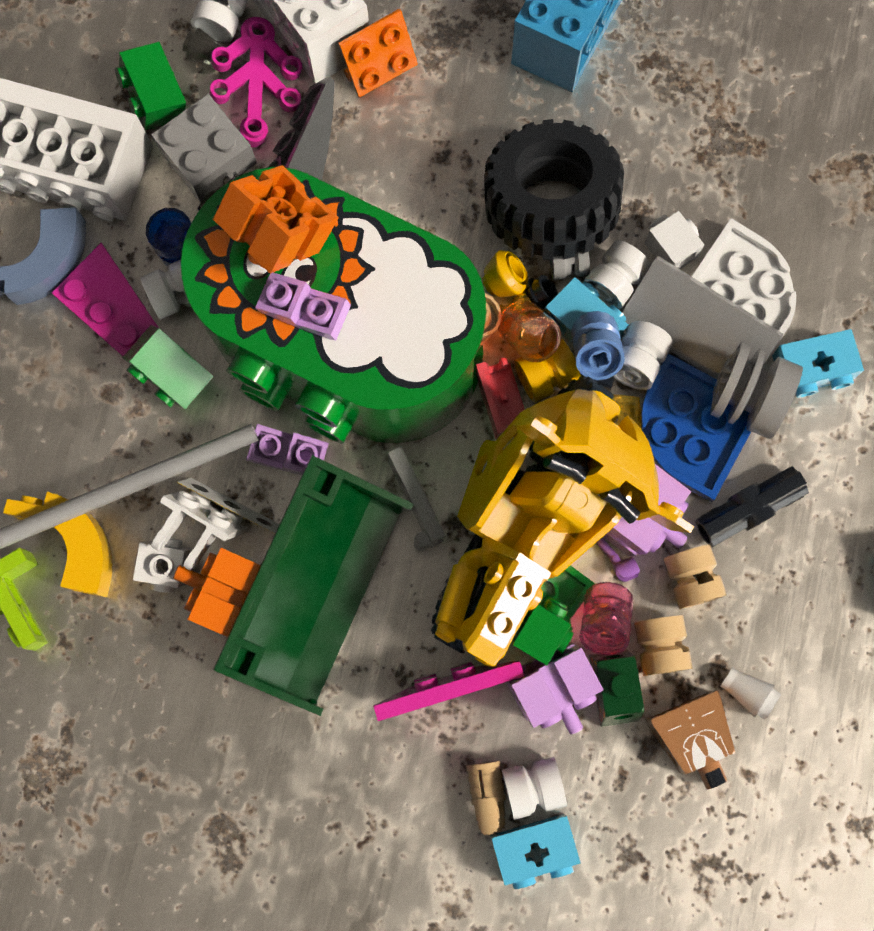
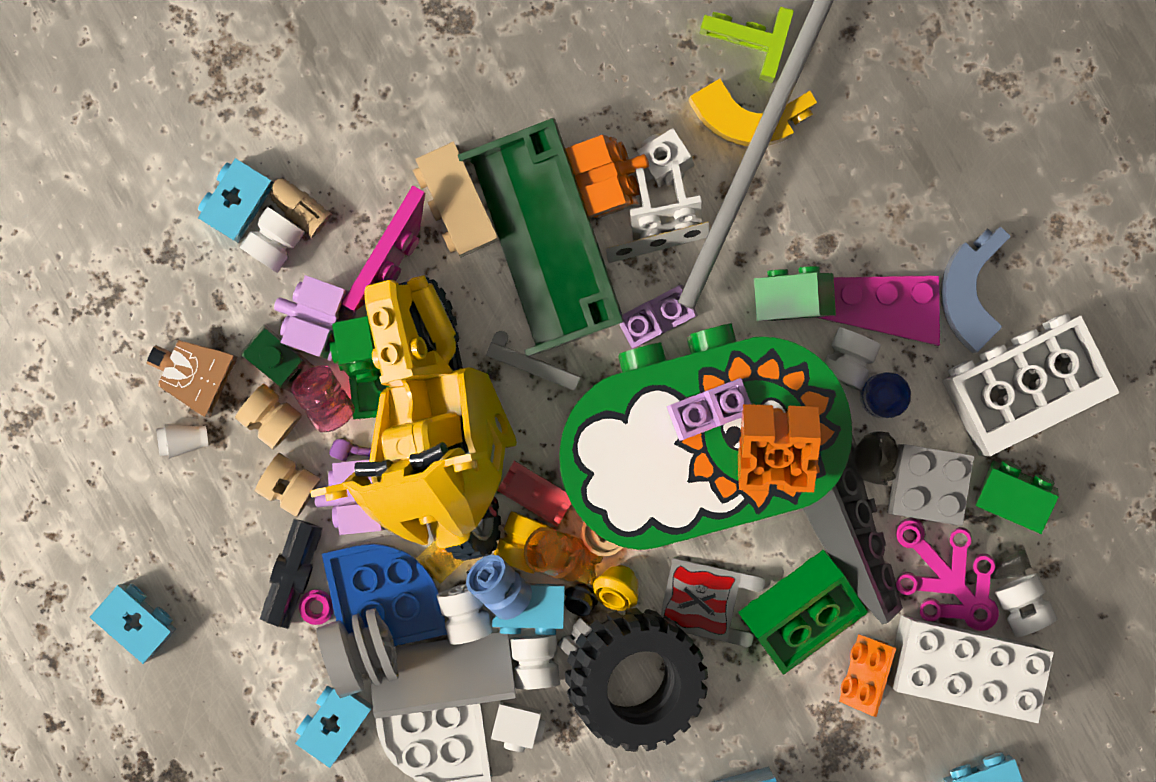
camera: 130 degrees right, 10 degrees up
none -> dark pink plate [299,589,334,625]
none -> tan brick [413,141,499,258]
none -> flag [661,558,765,647]
none -> green slope [738,550,868,675]

